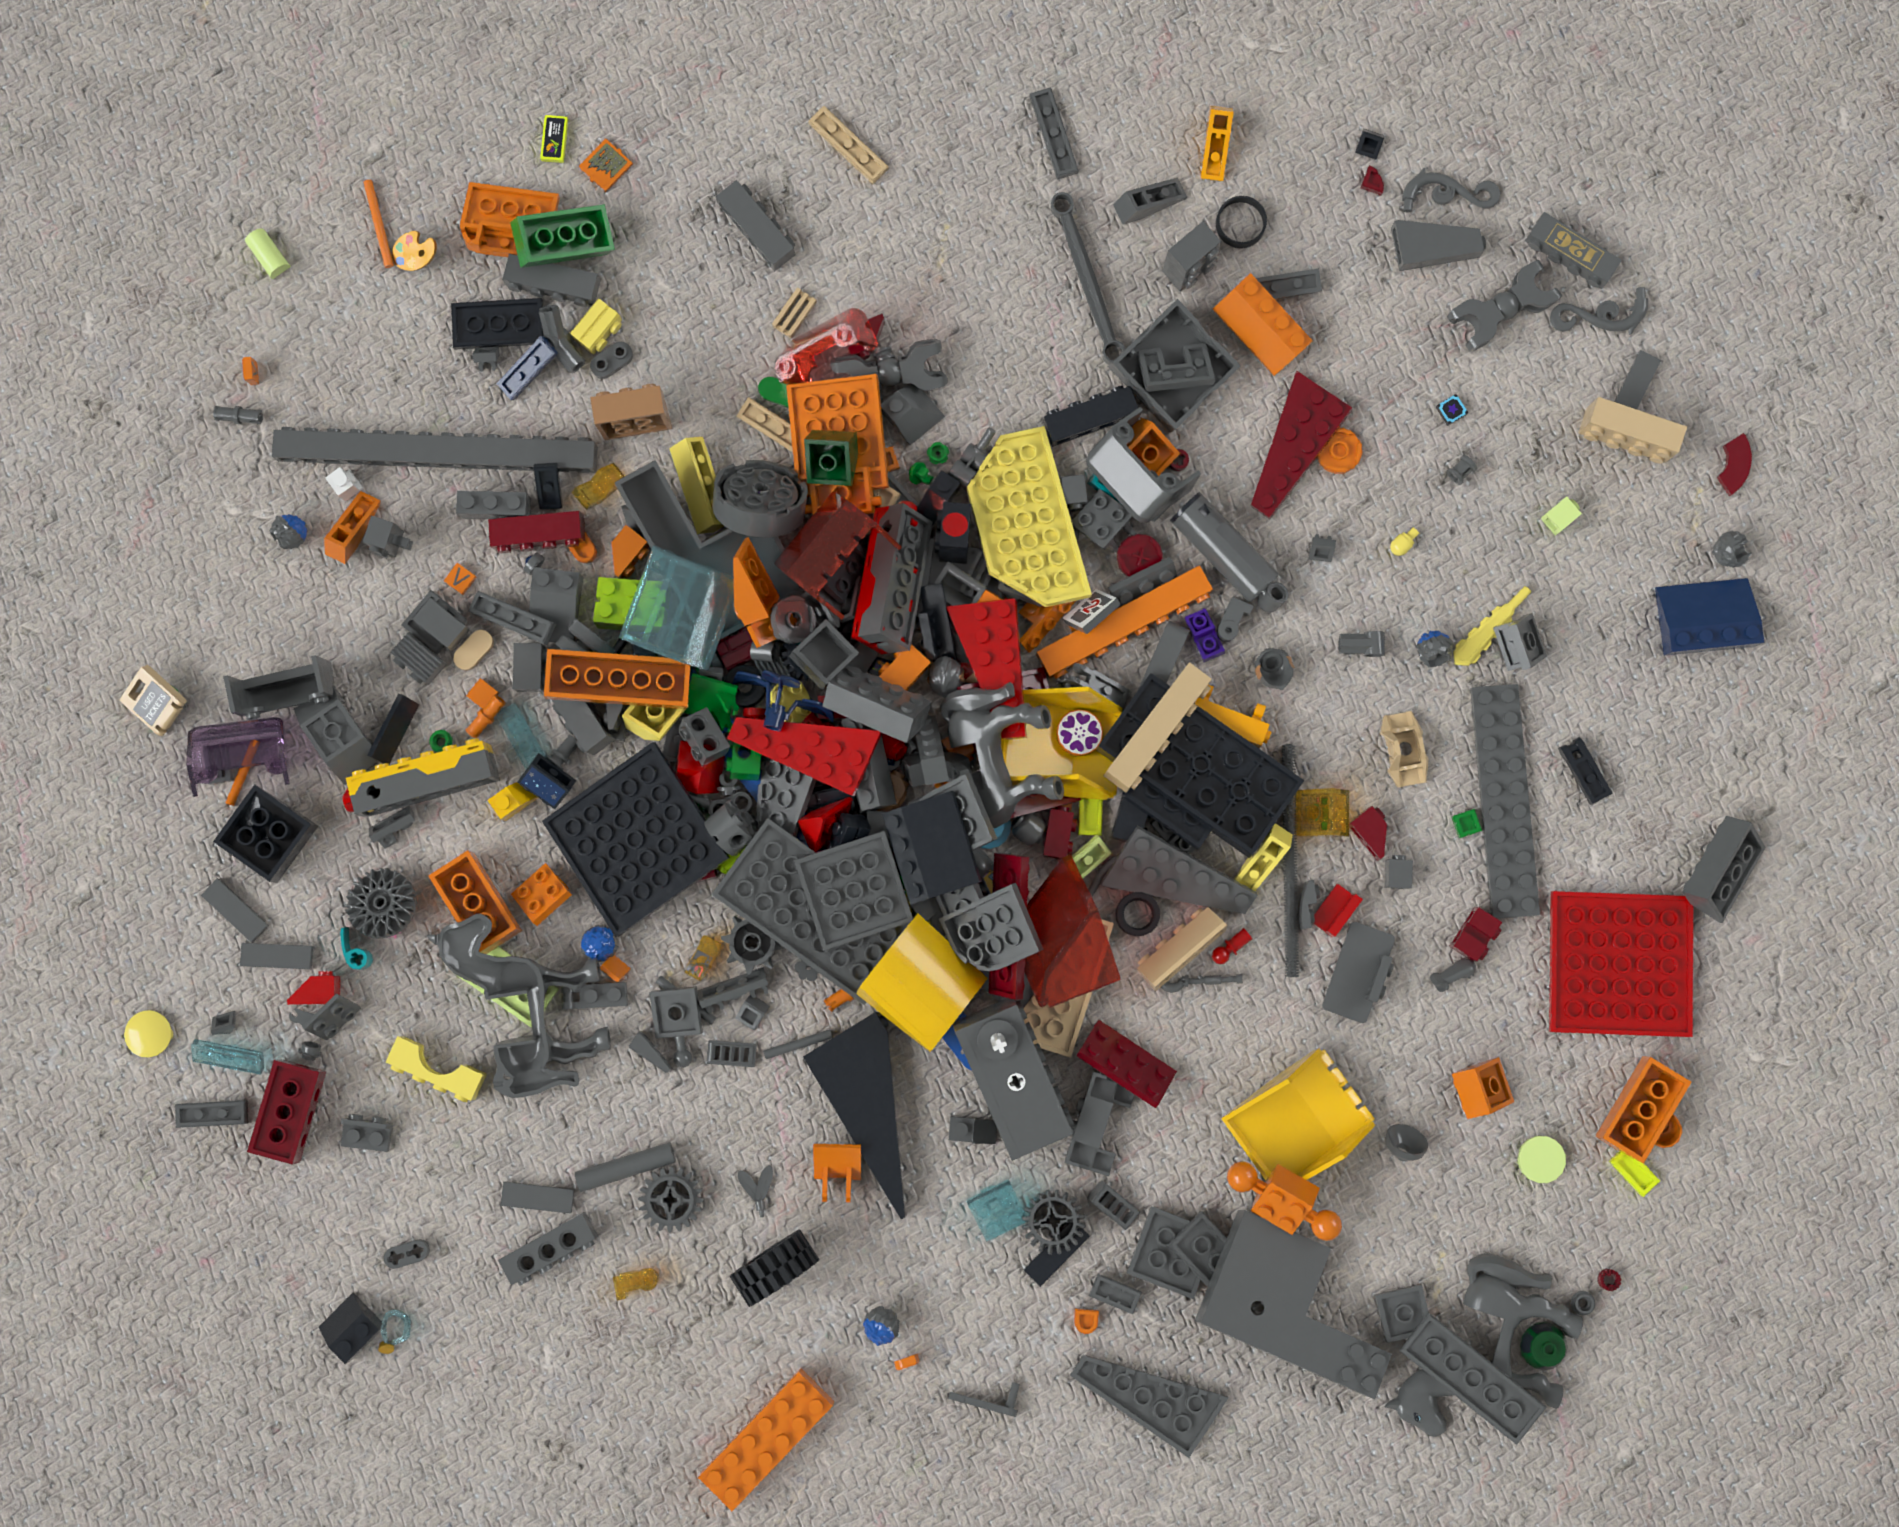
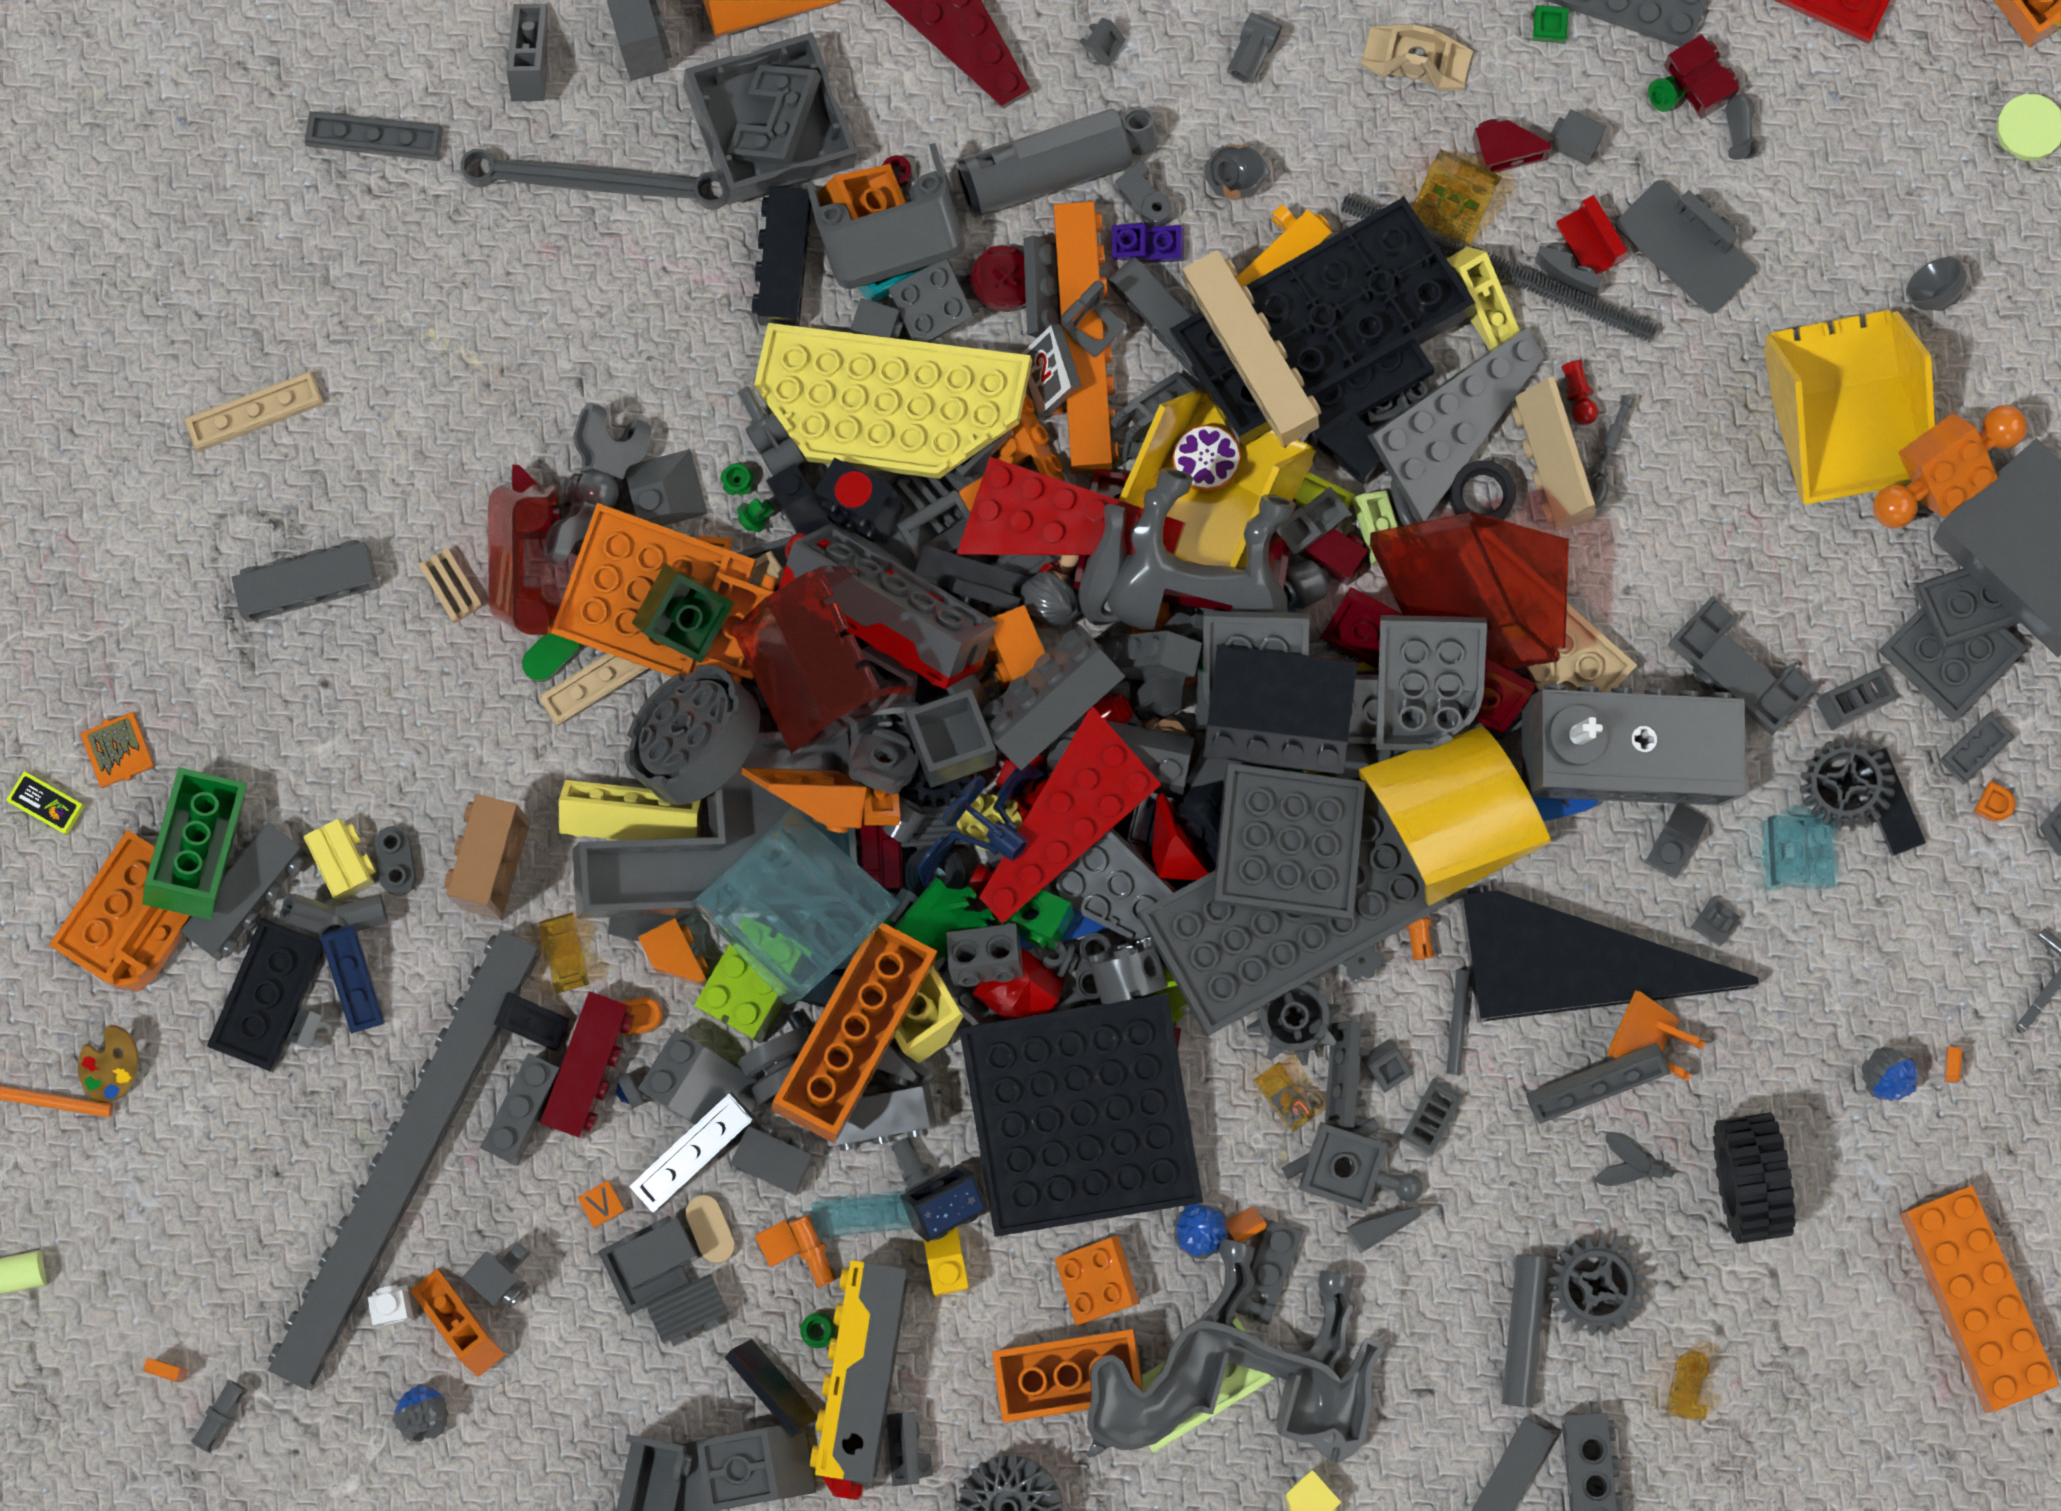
camera: 65 degrees left, 5 degrees down
dark red plate [1076,1019,1177,1108] -> none
orange slope [1452,1057,1514,1119] -> none
none -> dark grey piece [1061,281,1125,357]
none -> dark grey slope [1276,487,1353,555]
none -> dark grey tile [1526,1043,1671,1124]
none -> green plate [1648,76,1686,112]
none -> dark grey tile [1691,897,1741,947]

